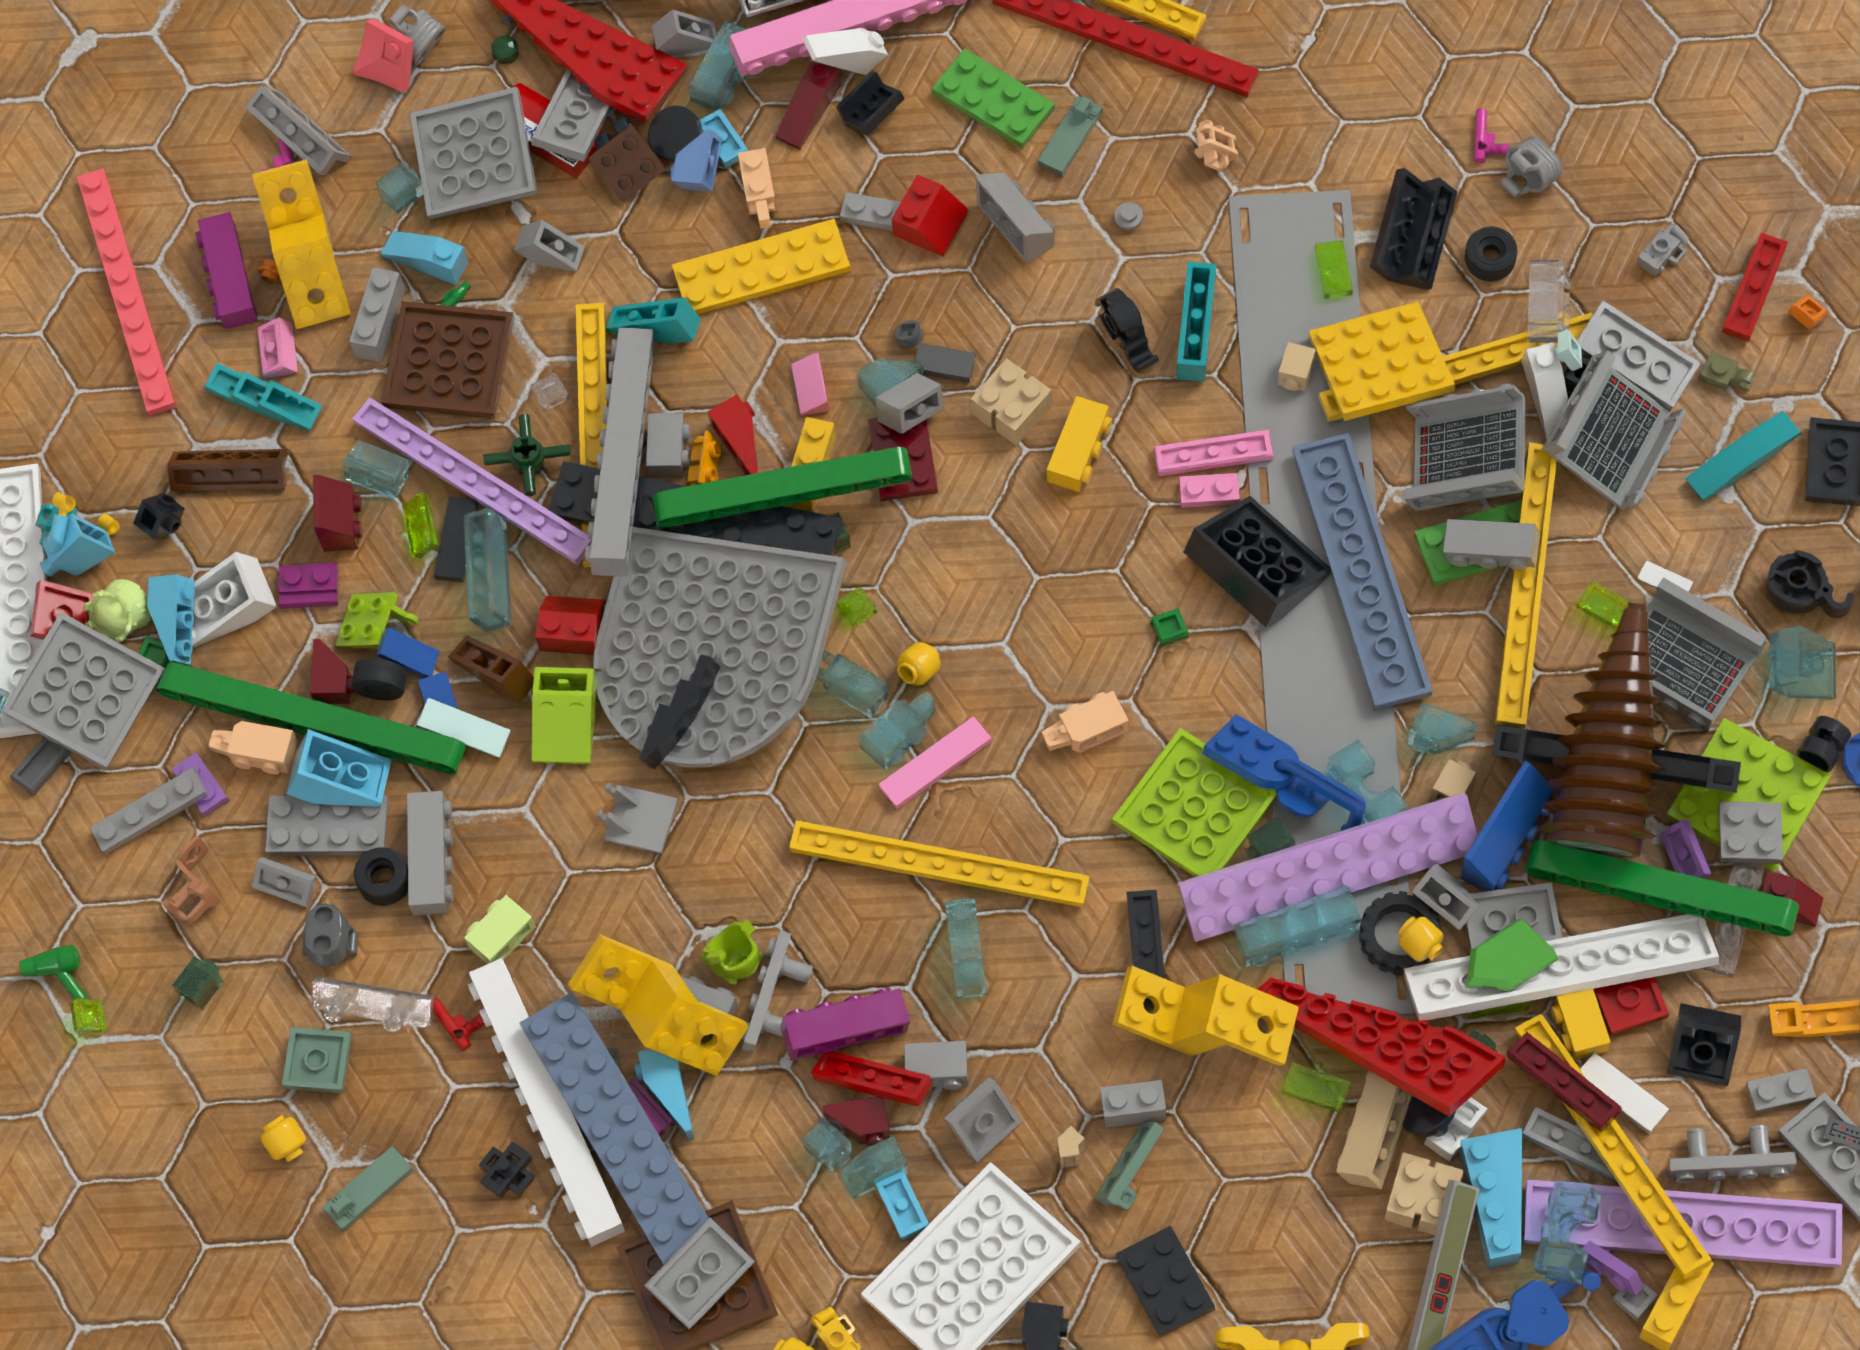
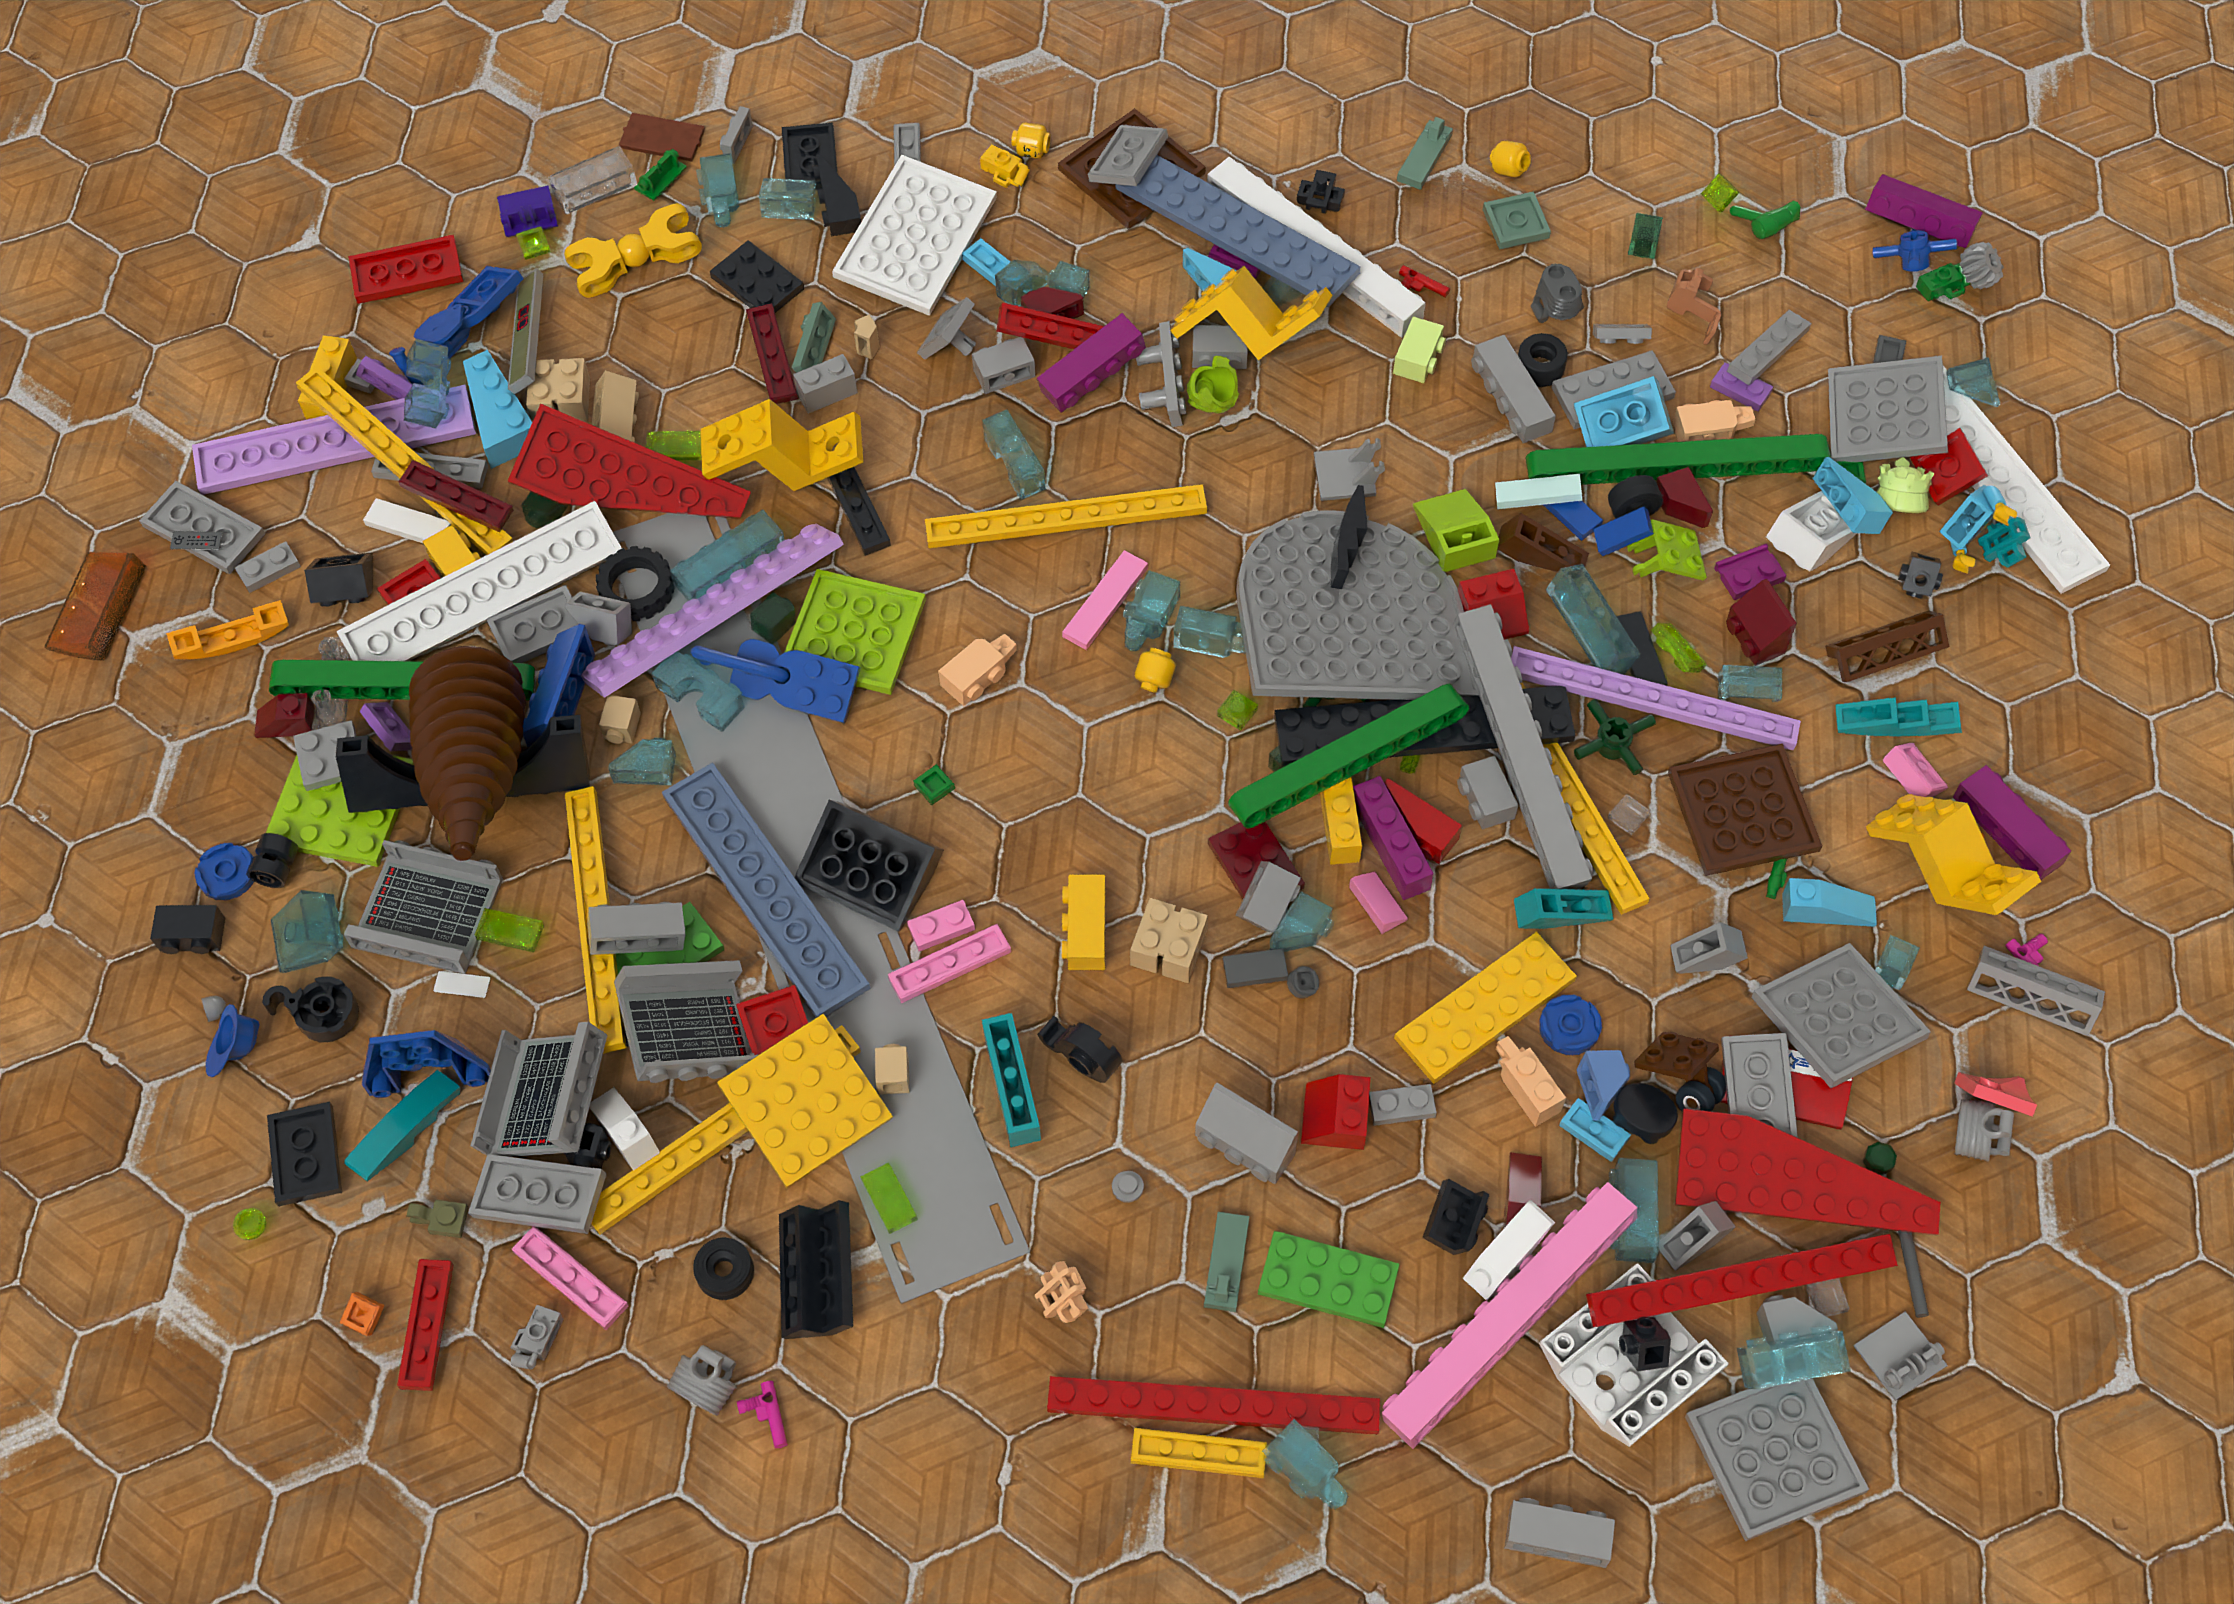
camera: 155 degrees right, 5 degrees down
coral plate [77,168,177,416] -> none
clear plate [312,976,434,1032] -> none
light grey brick [349,267,405,362] -> none
light orange hinge [686,430,722,486] -> none
yellow head [1397,917,1444,962] -> none
bright green tile [1466,919,1558,991] -> none
clear brick [1528,260,1570,343] -> none
light aqua plate [1555,329,1582,371] -> none
light grey plate [1666,1125,1796,1183] -> none
none -> blue wedge [362,1030,491,1098]
none -> bright pink tile [512,1226,628,1330]
none -> red plate [736,985,808,1055]
none -> dark red tile [746,303,798,404]
none -> magenta brick [1353,776,1434,901]
none -> blue tile [1539,995,1602,1055]

